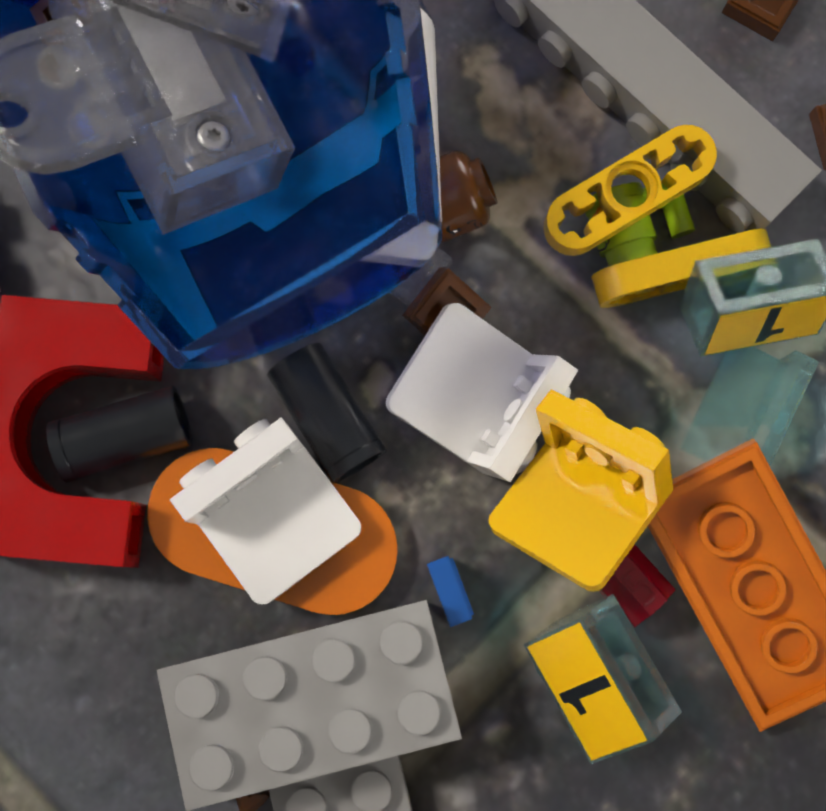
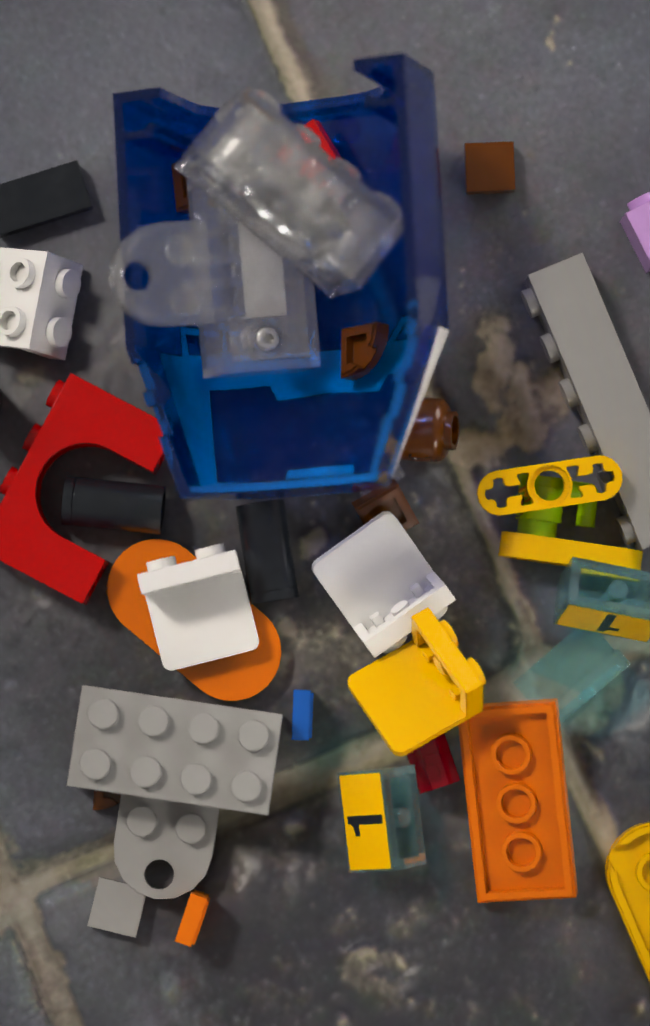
camera: 20 degrees right, 5 degrees up
none -> reddish brown tile [341,322,389,381]

